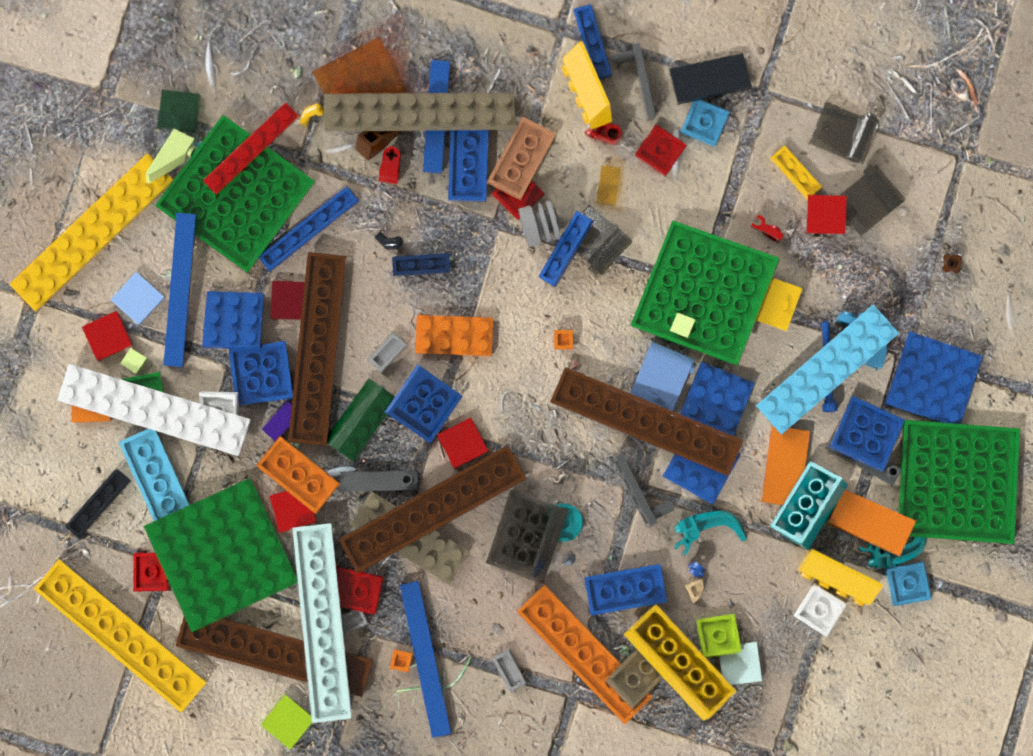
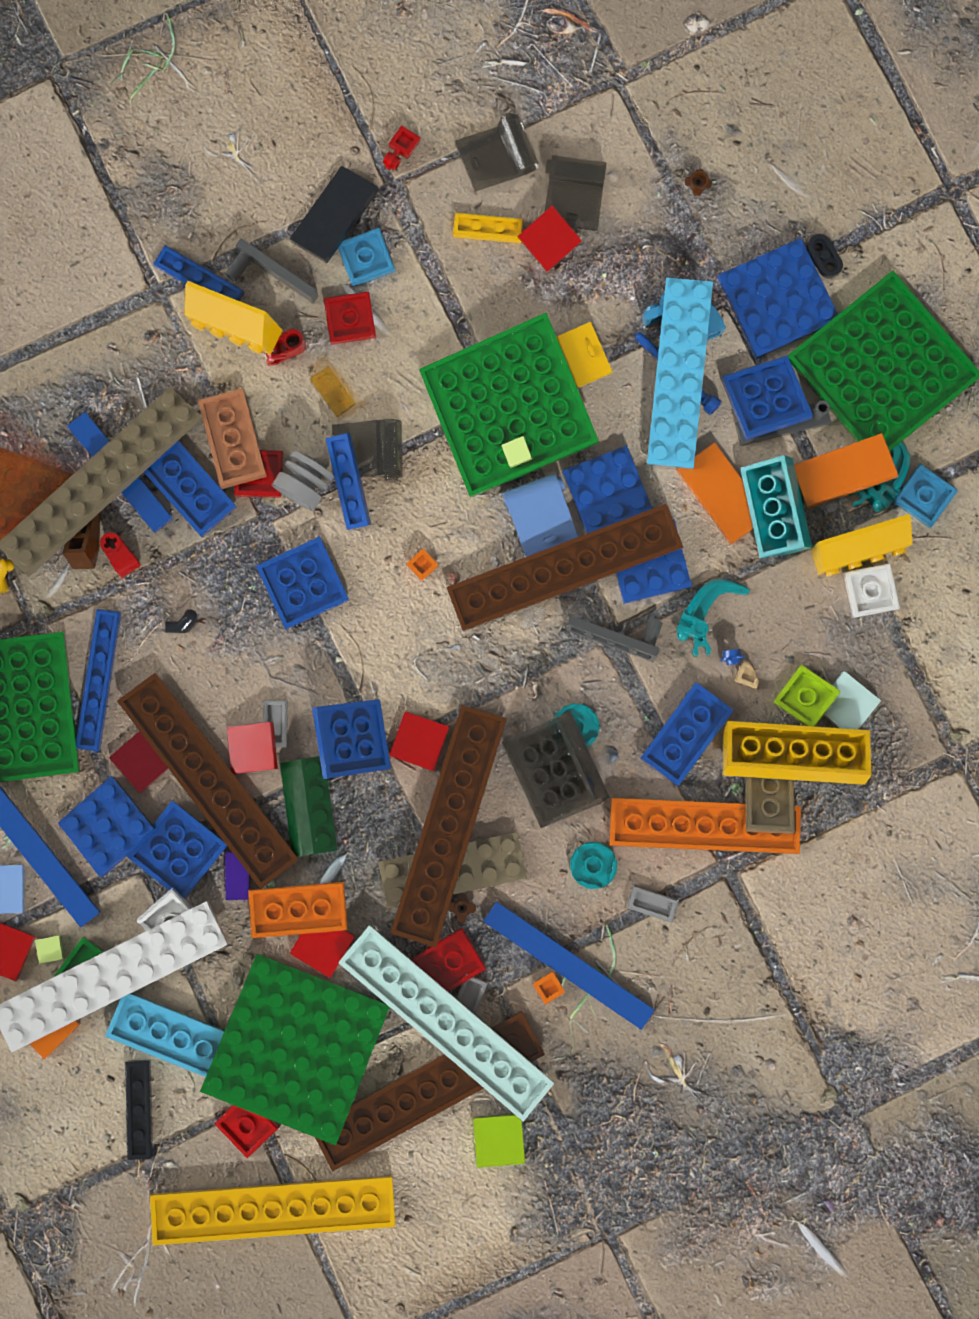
camera: 50 degrees left, 0 degrees up
dark grey piece [341,471,418,491] -> none
dark blue plate [392,253,451,277] -> none
orange plate [415,315,493,357] -> none
red plate [751,215,784,244] -> none
none -> tile [227,722,278,774]
none -> blue plate [256,536,350,630]
none -> red plate [383,125,421,171]
none -> reddish brown plate [449,893,476,922]
none -> teal tile [570,842,617,889]
none -> black plate [807,234,843,279]

